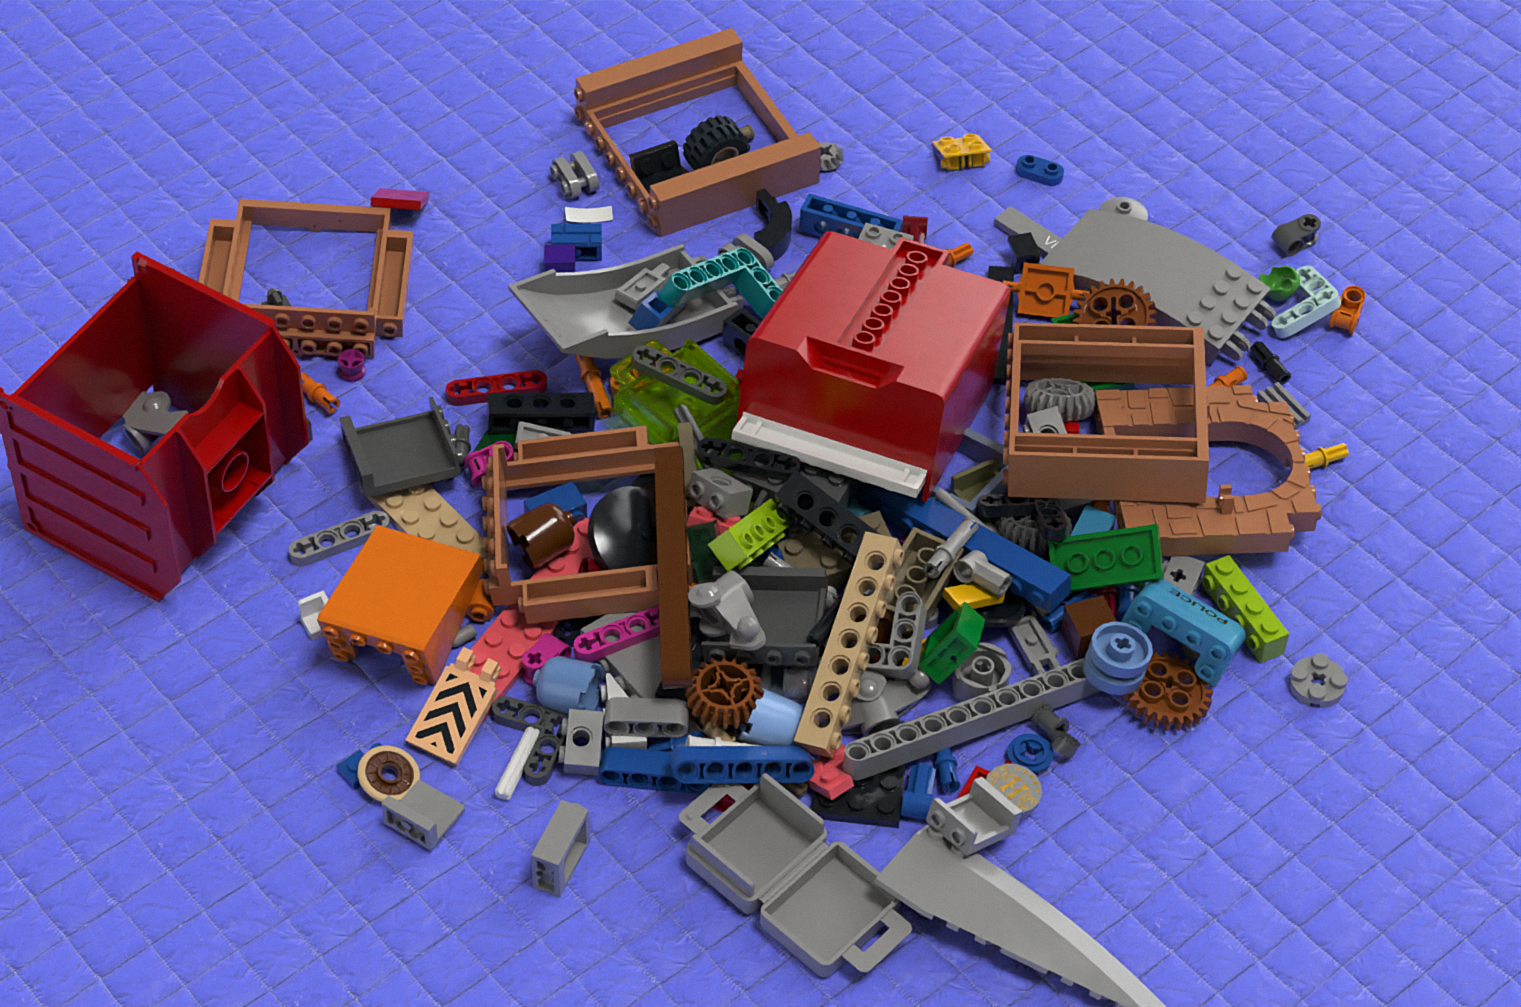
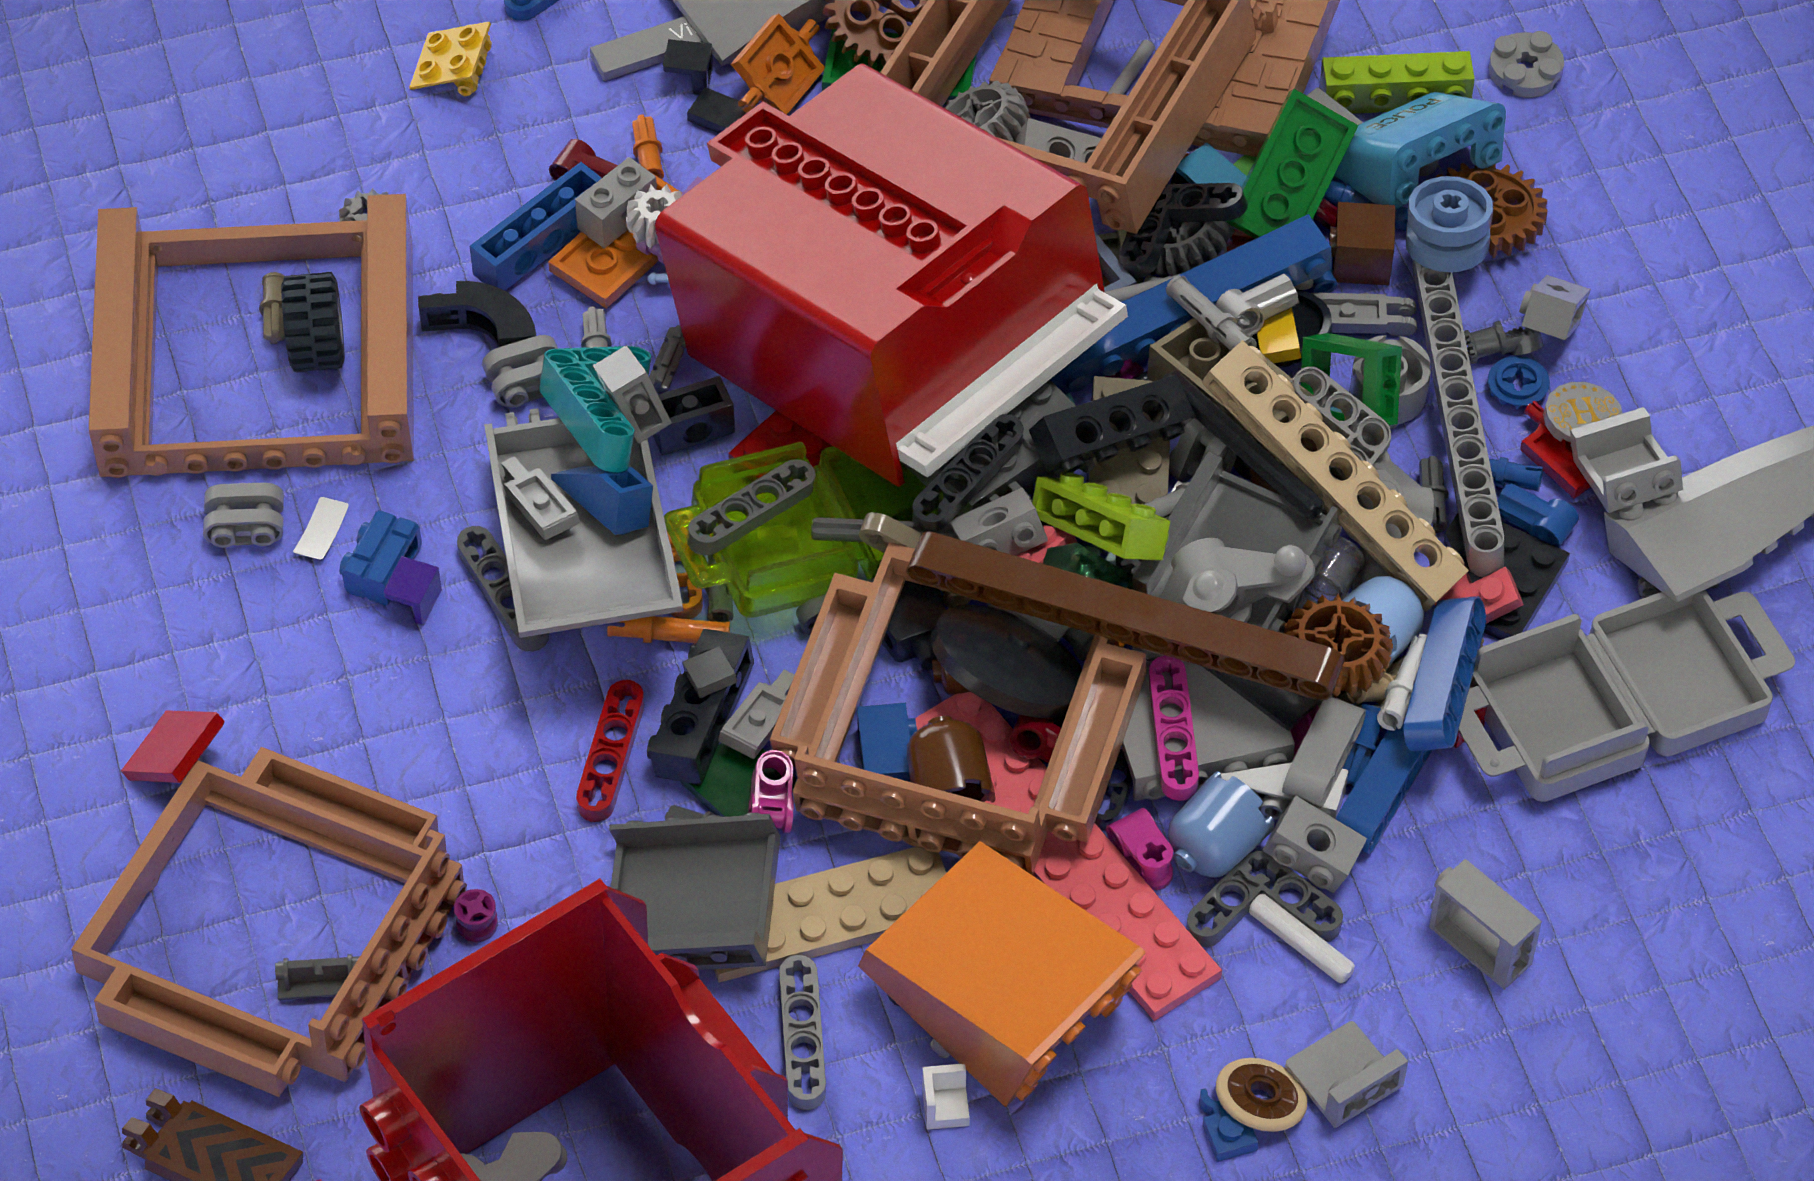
camera: 65 degrees left, 5 degrees up
light nougat tile [405,647,502,766] -> none
black bracket [629,140,689,195] -> none
none -> light grey brick [593,345,672,444]
none -> dark grey tile [682,646,737,698]
none -> light grey brick [1519,275,1591,340]

